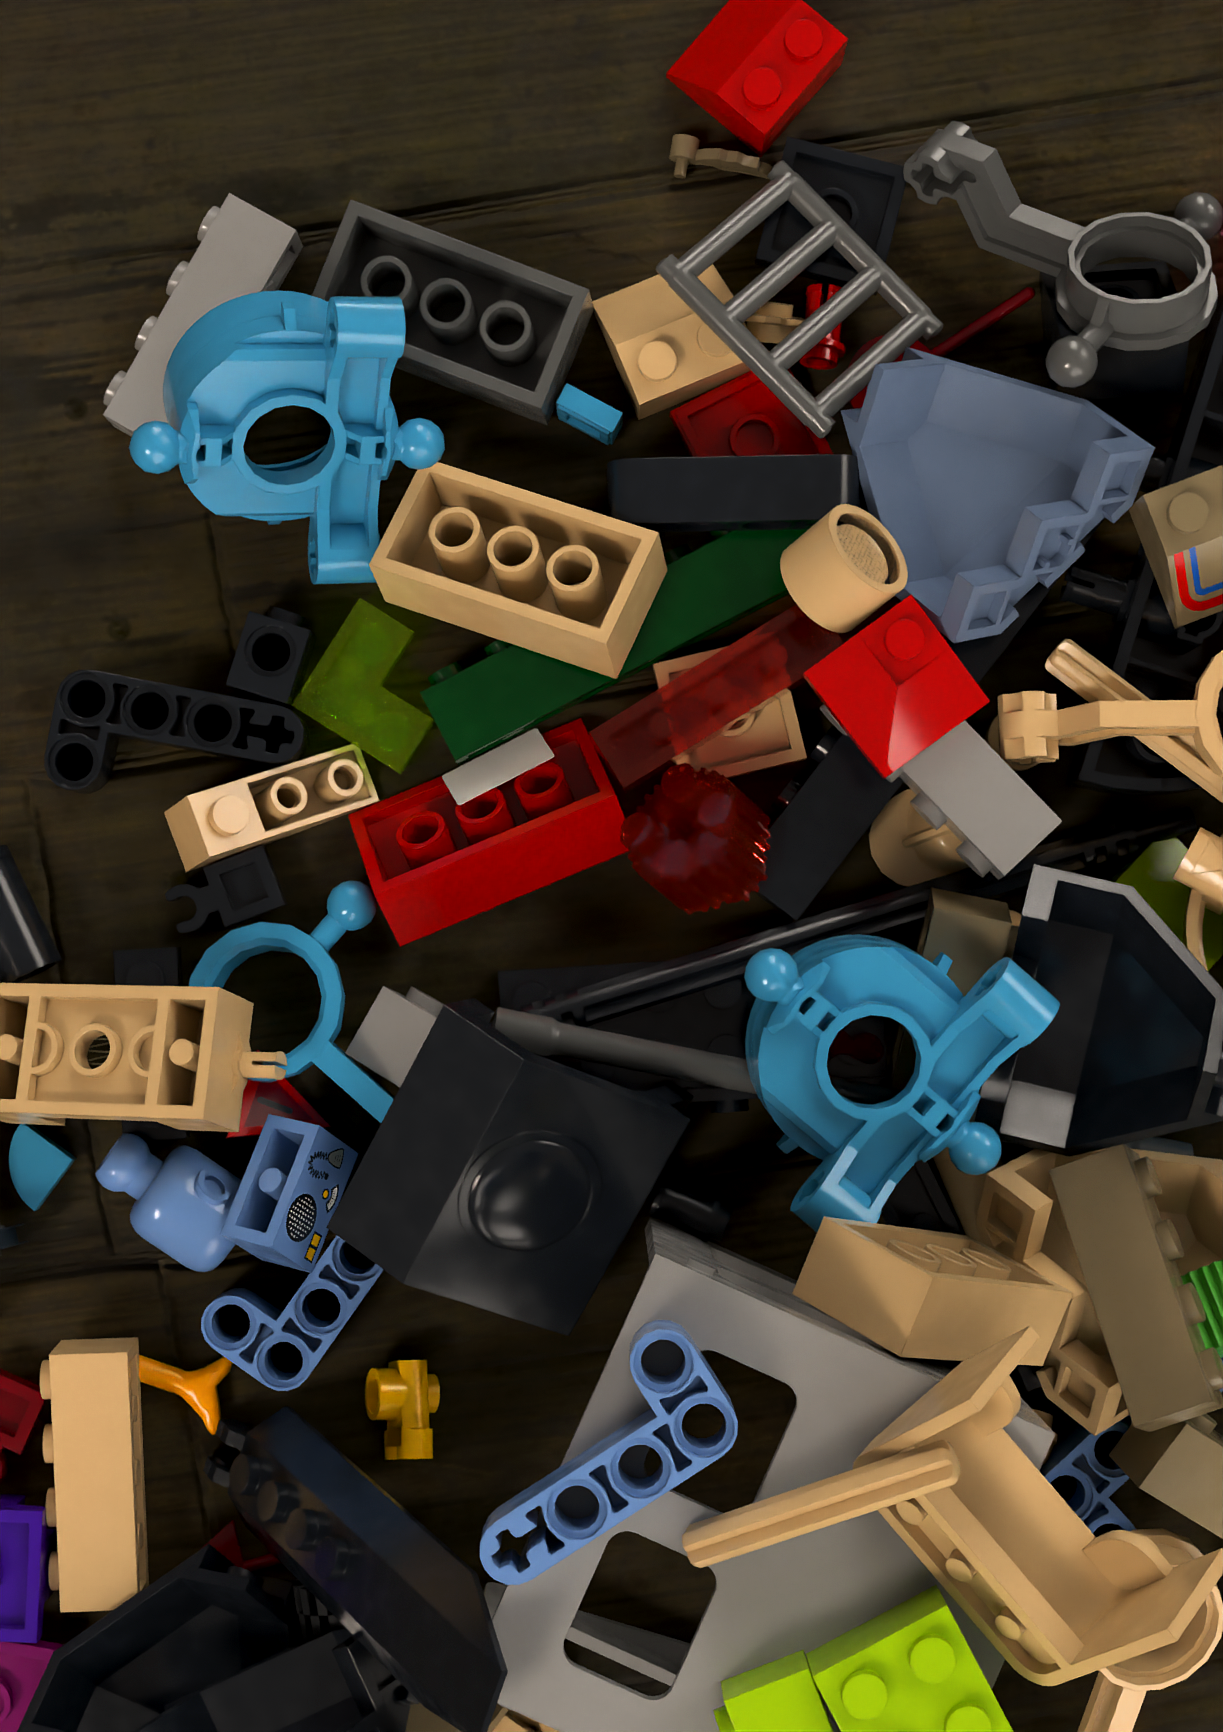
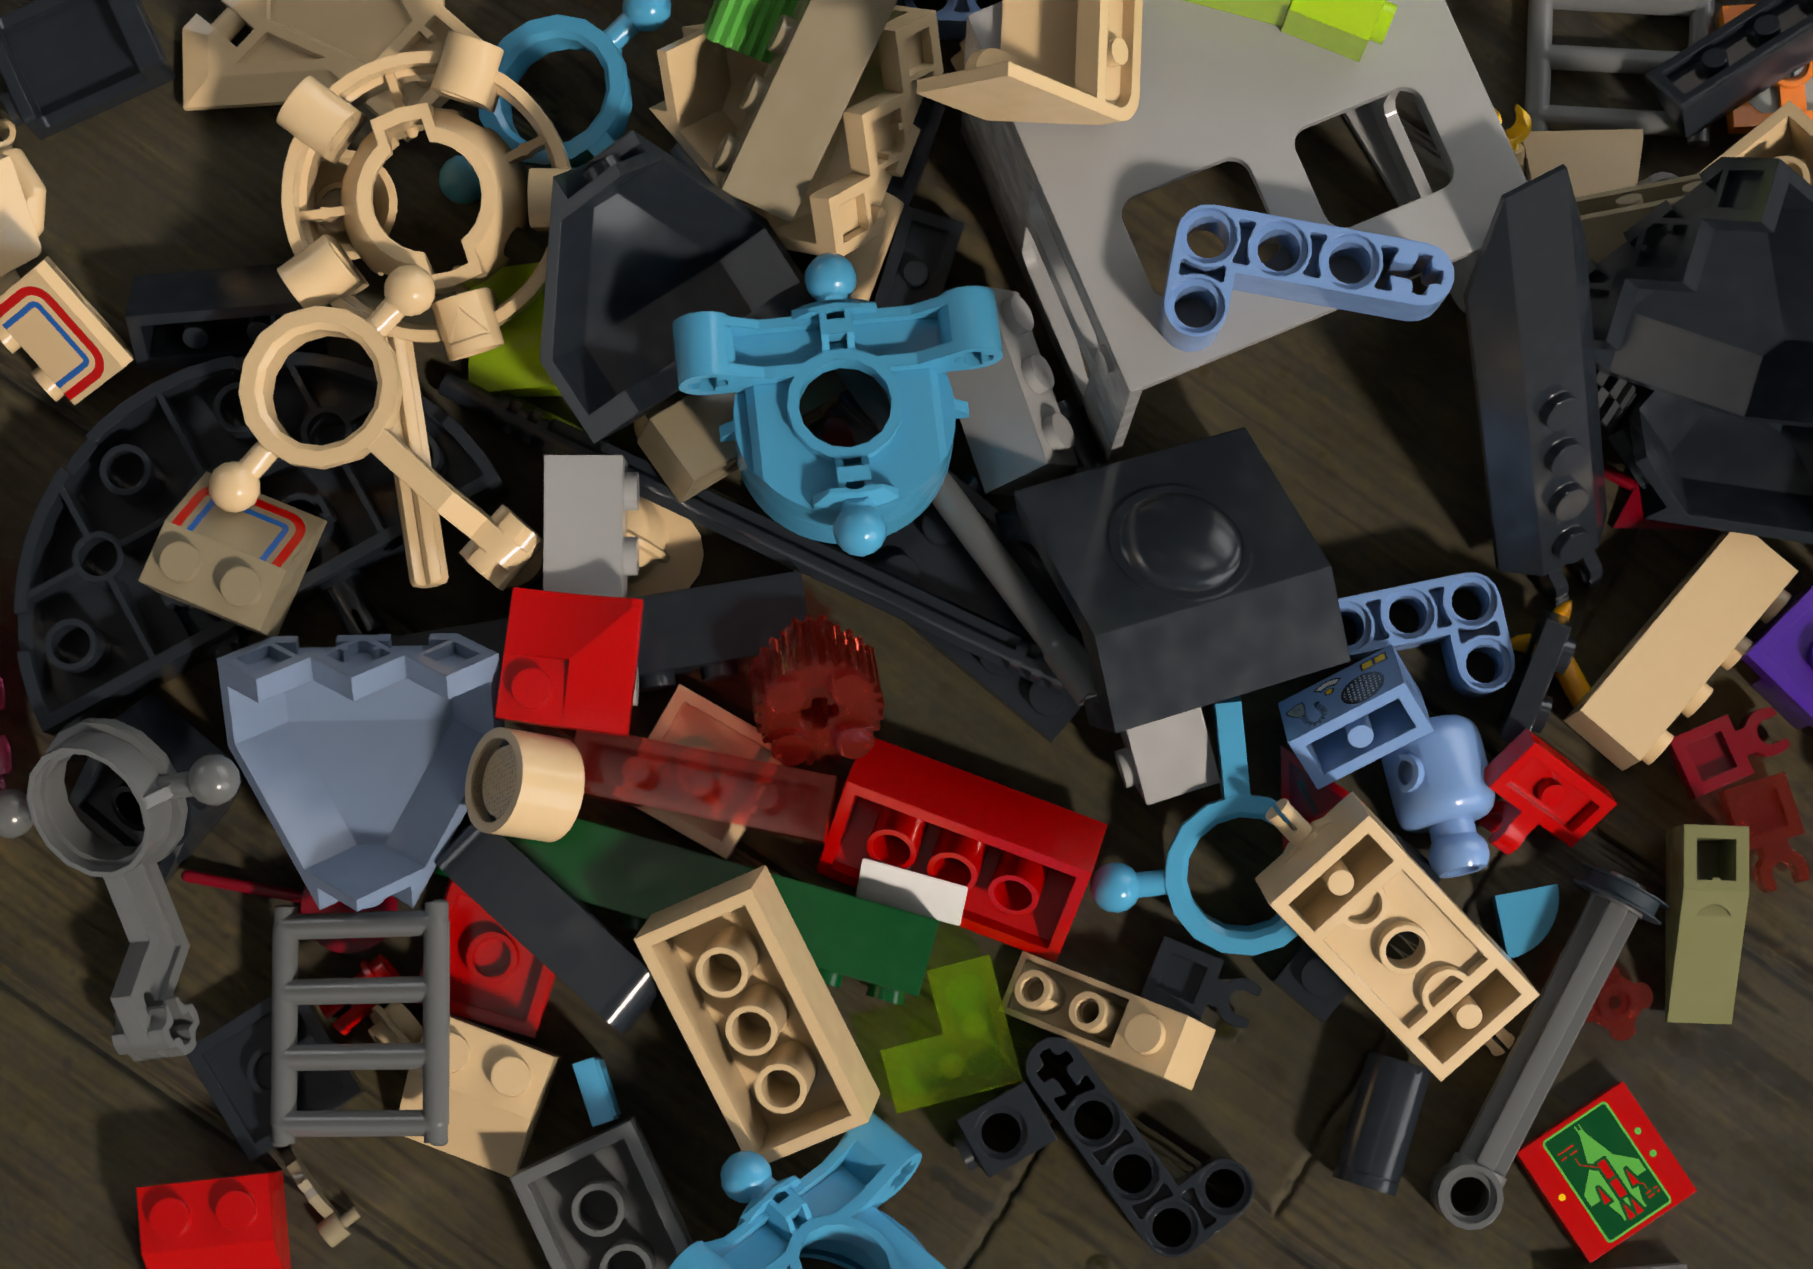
camera: 135 degrees left, 5 degrees down
yellow plate [365,1360,440,1460] -> none
tan axle [682,1440,961,1568] -> none
tan brick [792,1216,1073,1366] -> none
none -> light grey brick [946,286,1079,496]
none -> red plate [1477,728,1617,855]
none -> black plate [1496,608,1577,742]

